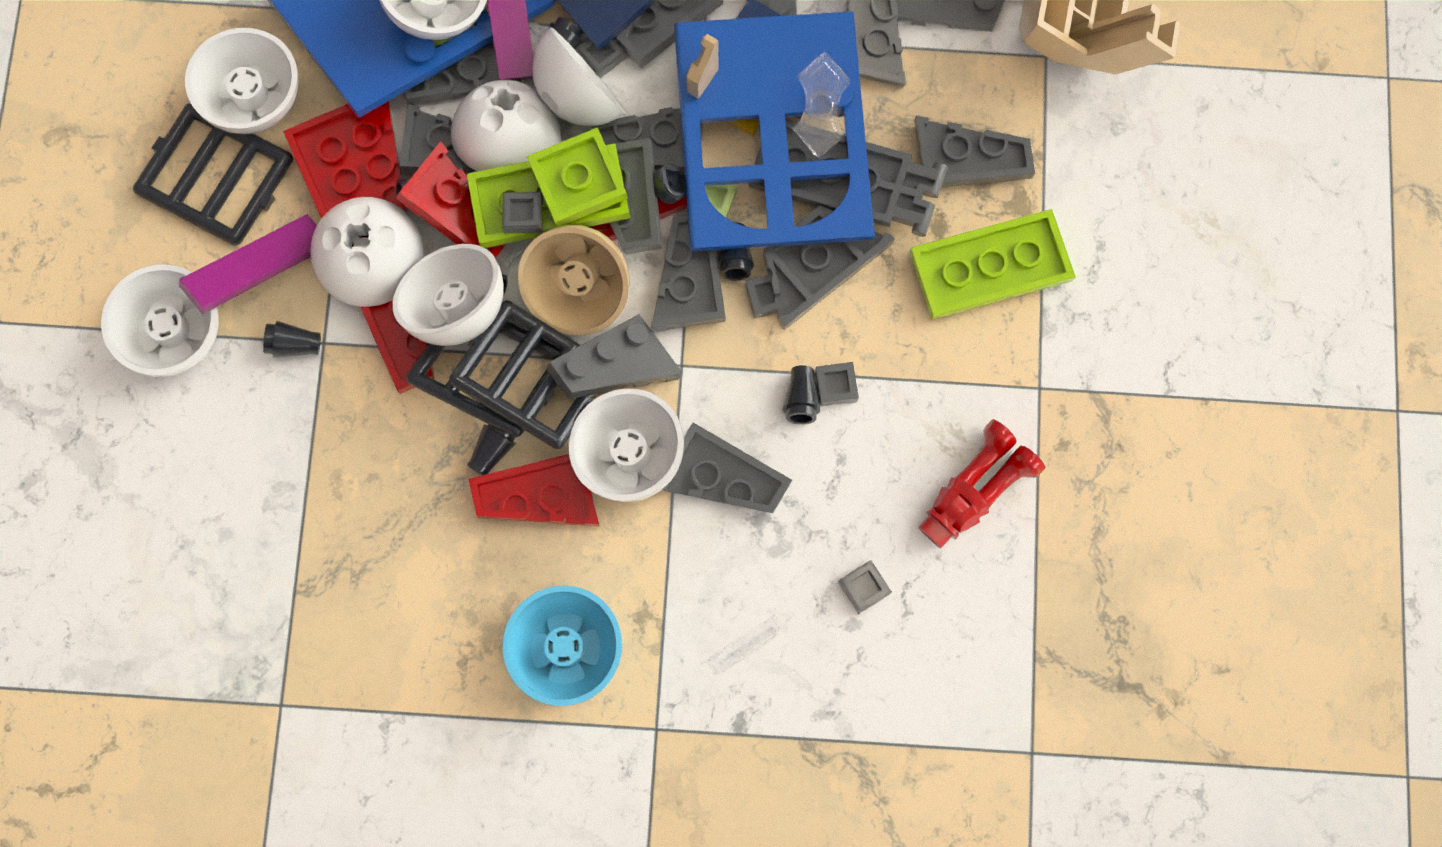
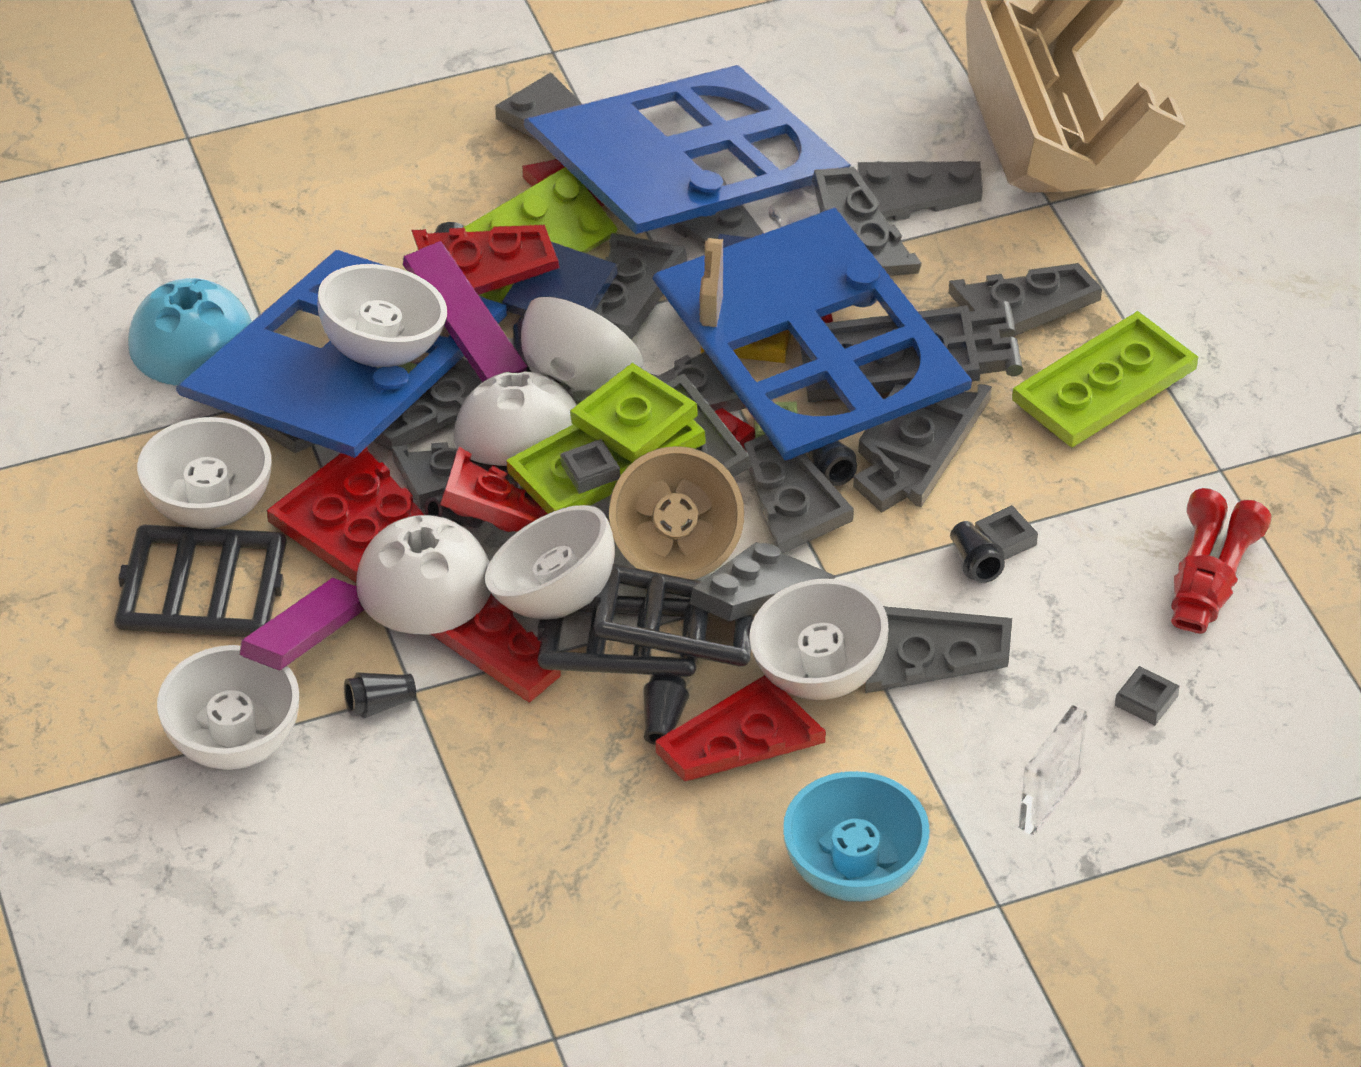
camera: 20 degrees left, 30 degrees down
black tile [653,164,686,204] -> none
clear tile [793,51,851,159] -> none

